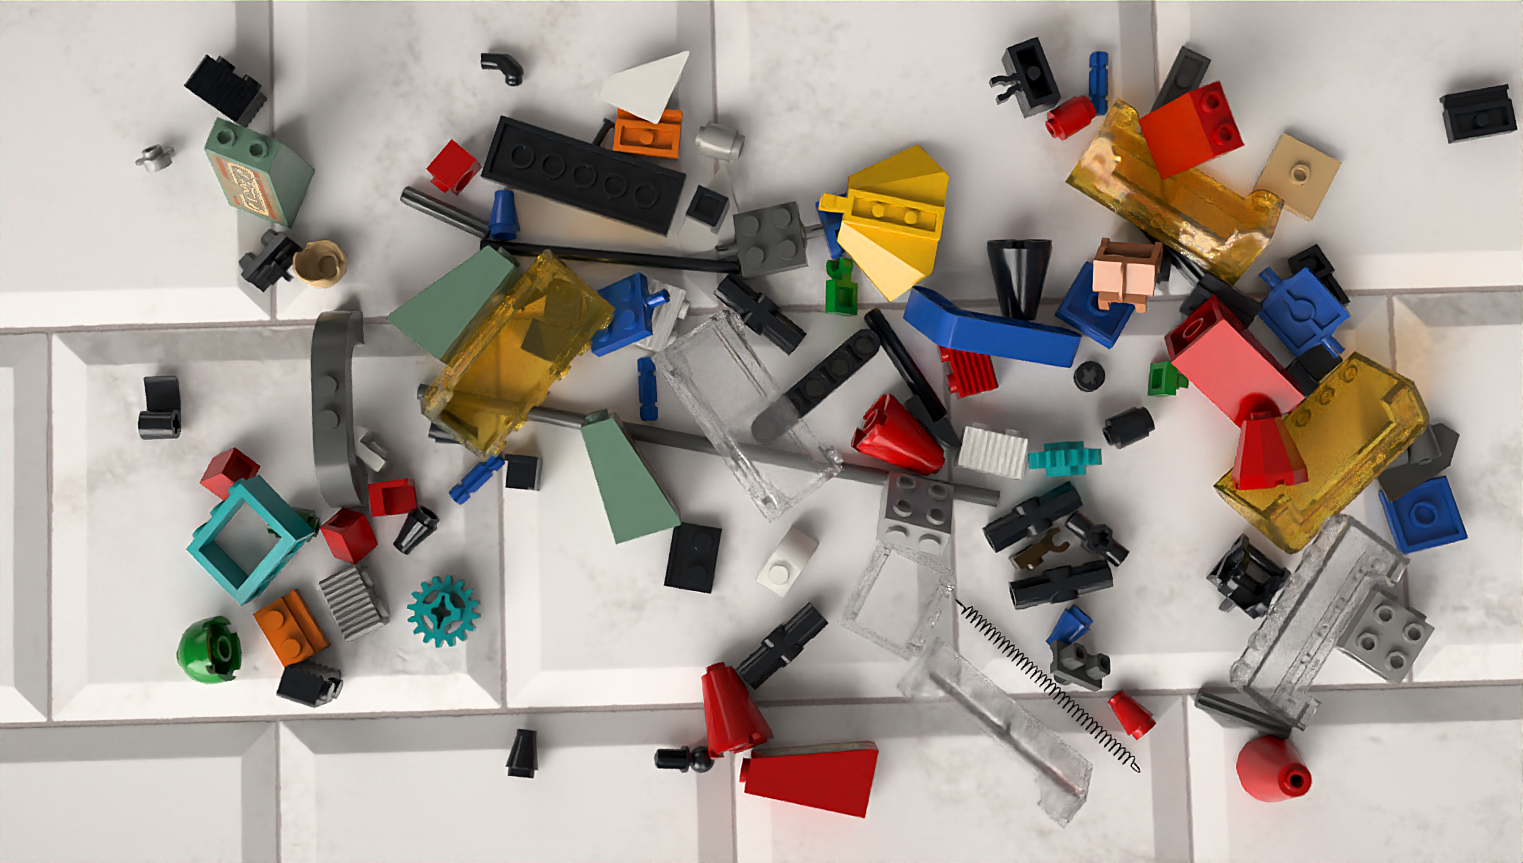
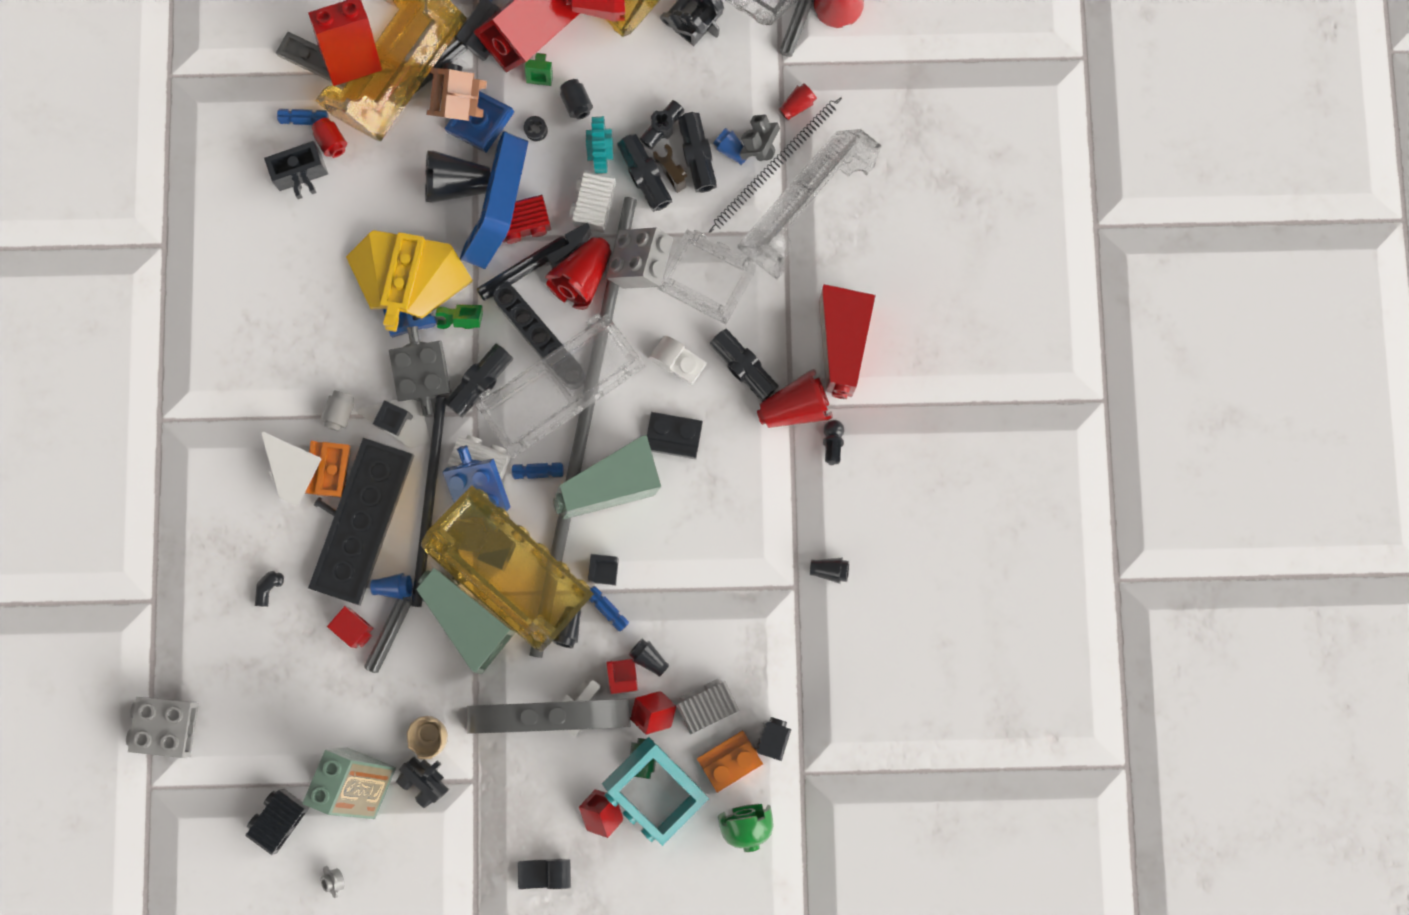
camera: 90 degrees left, 5 degrees down
teal gear [407,575,481,648] -> none

